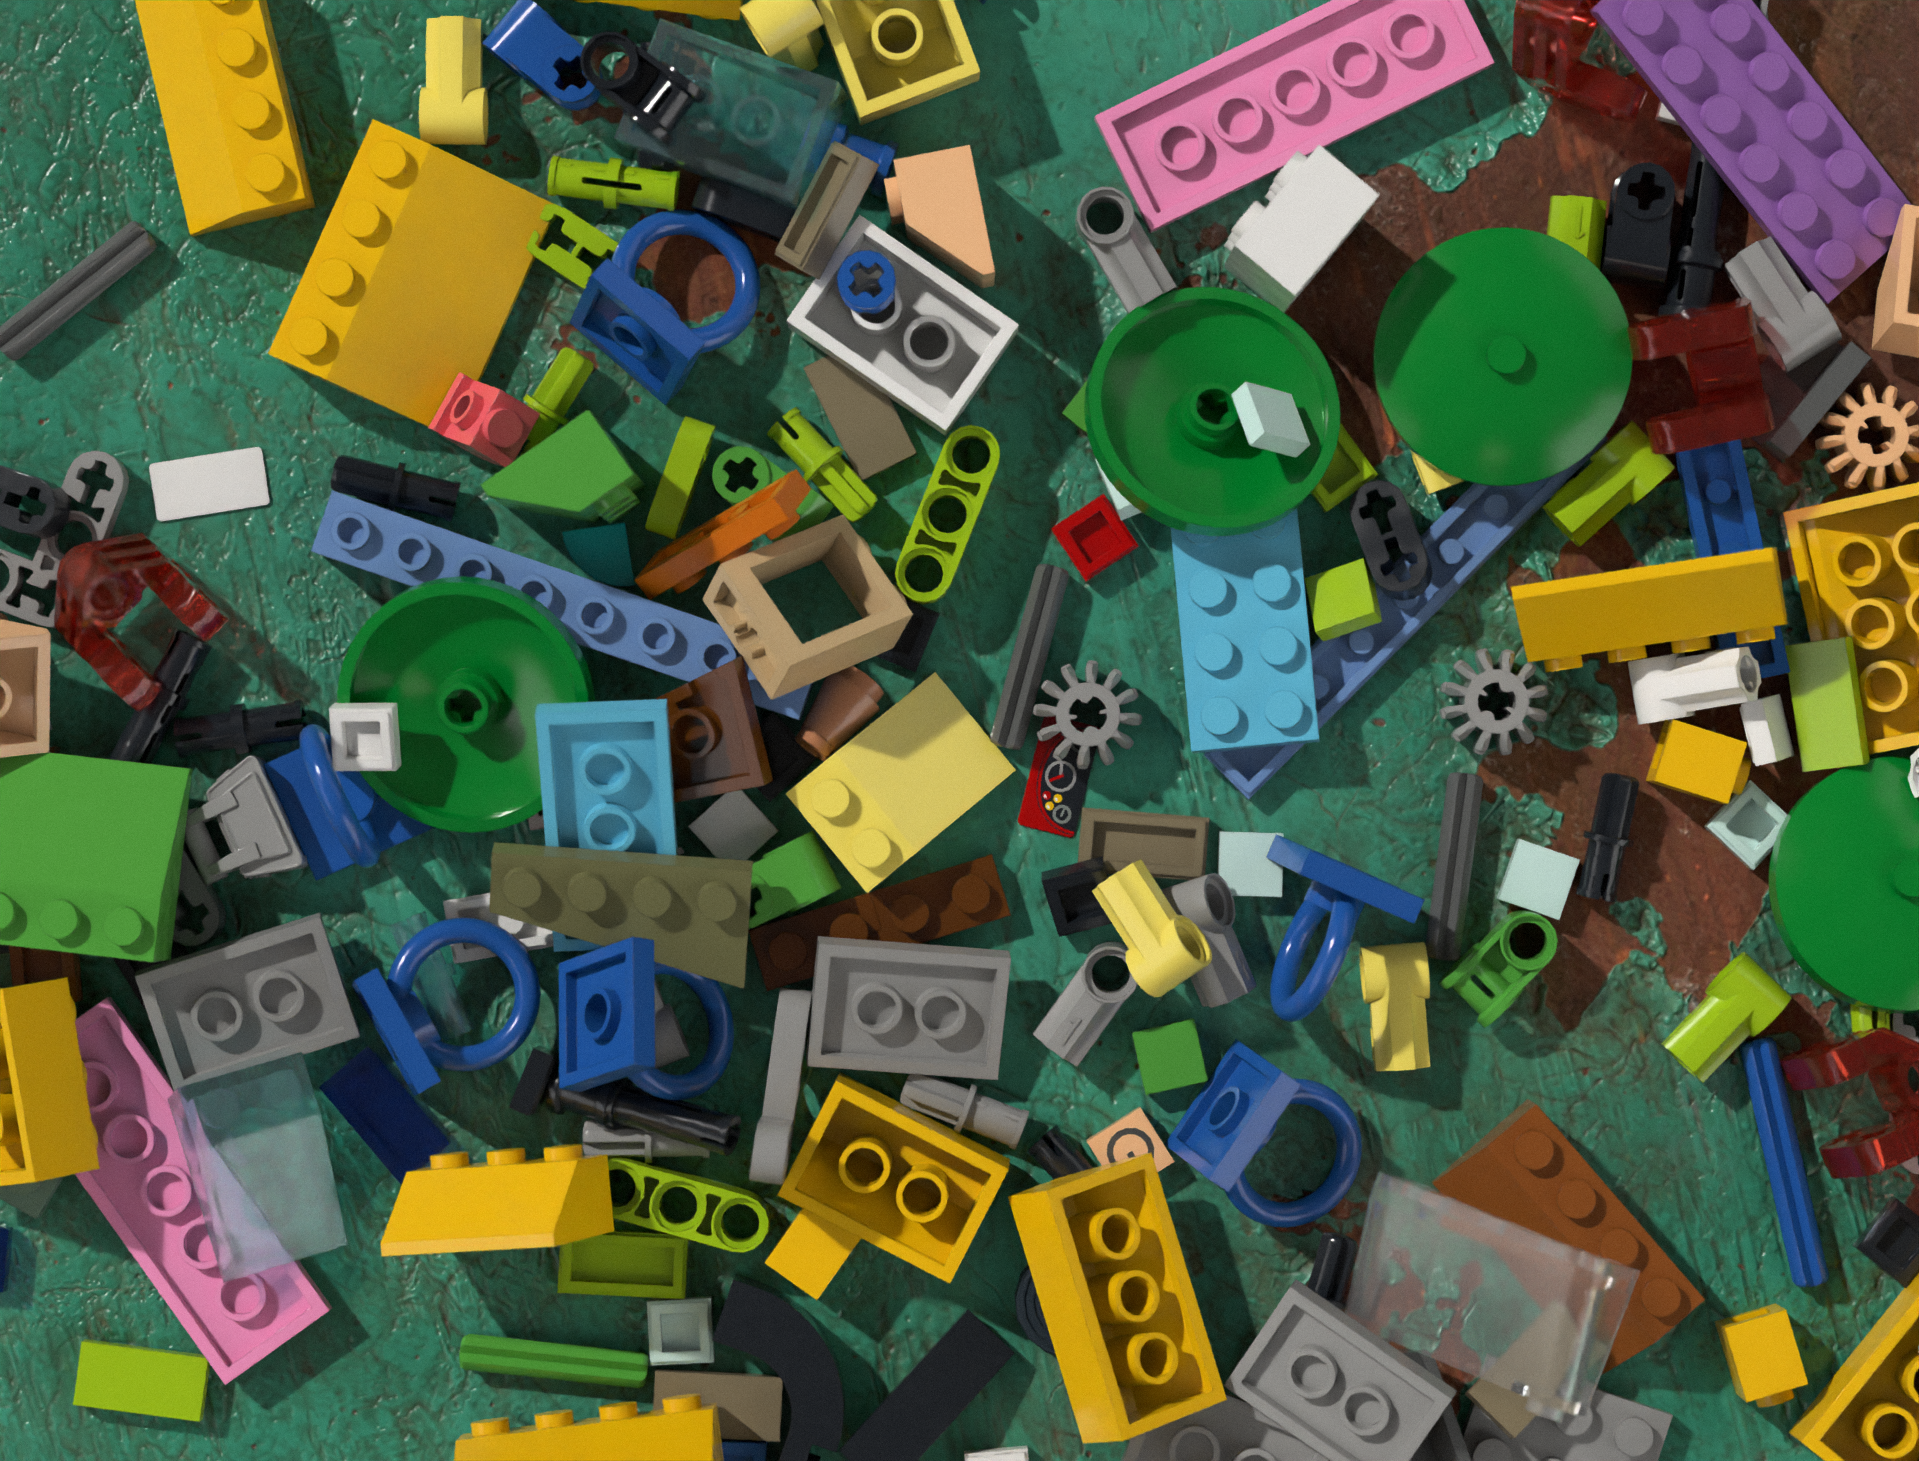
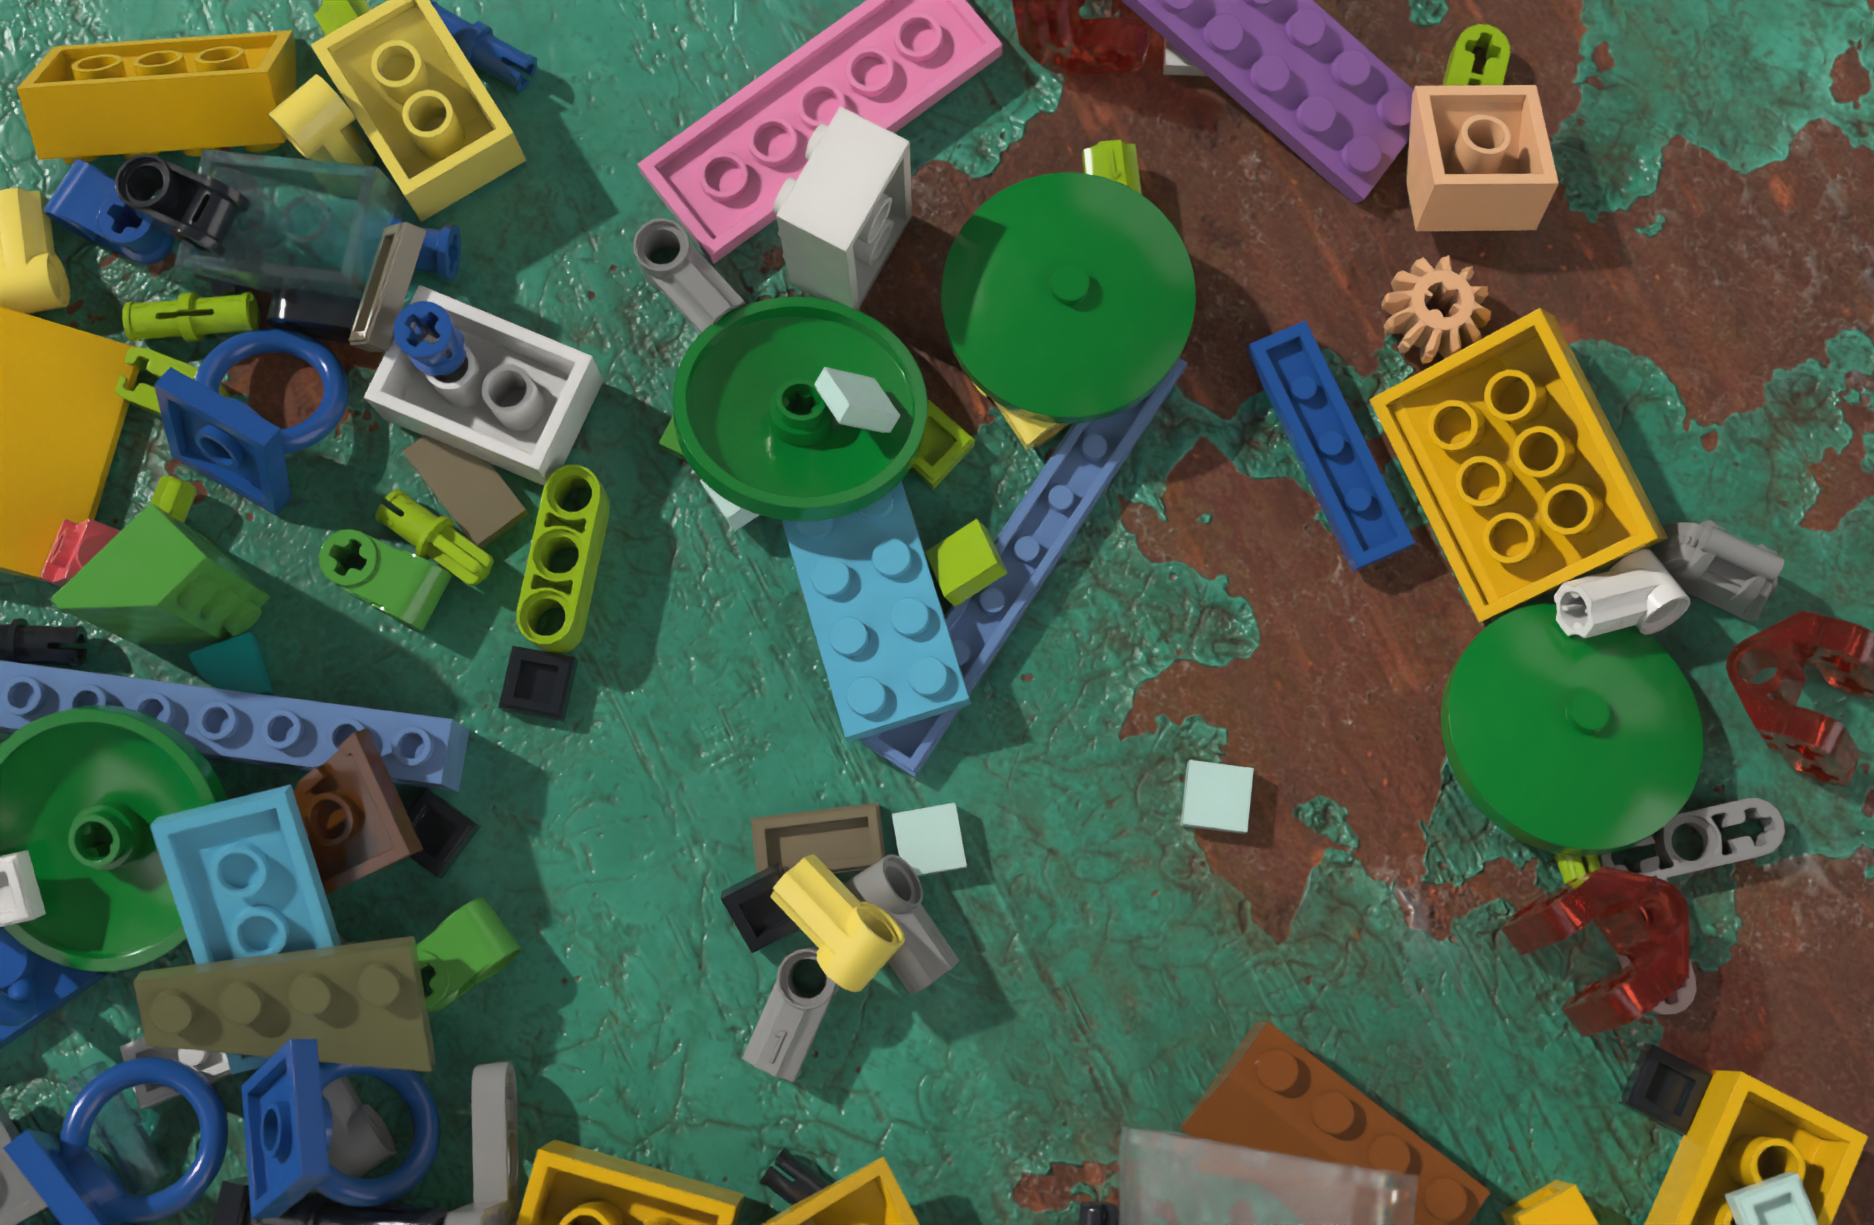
camera: 10 degrees left, 10 degrees down
orange plate [634,469,811,600] -> none
lime beam [645,416,716,540] -> none
white tile [688,790,779,860] -> none
tan window [702,515,913,700] -> none
reddish brown hinge [748,854,1011,991] -> none
light yellow slope [785,672,1016,893] -> none
nougat cone [795,666,884,761] -> none
light grey plate [806,936,1011,1080] -> none
light nougat slope [884,145,995,288] -> none
light grey axle [900,1074,1029,1150] -> none
dark grey axle [990,563,1069,750] -> none
sticker [1018,717,1100,837] -> none
light grey gear [1033,660,1142,769] -> none
red tile [1050,493,1139,583] -> none
light nougat tile [1086,1106,1175,1172] -> none
bright green tile [1131,1018,1208,1095] -> none
blue tile [1165,1039,1362,1228] -> none
blue tile [1266,834,1424,1022] -> none
black beam [1349,480,1433,601] -> none
light yellow piece [1359,942,1430,1071] -> none
dark grey axle [1425,772,1483,961] -> none
bright green piece [1438,909,1558,1028] -> none
light grey gear [1439,648,1548,756] -> none
yellow slope [1511,547,1788,673] -> none
lime piece [1542,420,1675,547] -> none
black axle [1576,772,1639,902] -> none
black piece [1600,162,1675,290] -> none
clear red piece [1627,297,1775,454] -> none
white piece [1628,646,1762,725] -> none
yellow brick [1646,719,1751,804] -> none
black pin [1658,141,1725,326] -> none
lime piece [1661,952,1791,1083] -> none
light aqua tile [1704,780,1787,870] -> none
light grey piece [1723,236,1842,373] -> none
dark grey panel [1723,342,1871,461] -> none
white tile [1739,694,1795,766] -> none
blue axle [1740,1037,1829,1288] -> none
lime tile [1785,636,1870,772] -> none

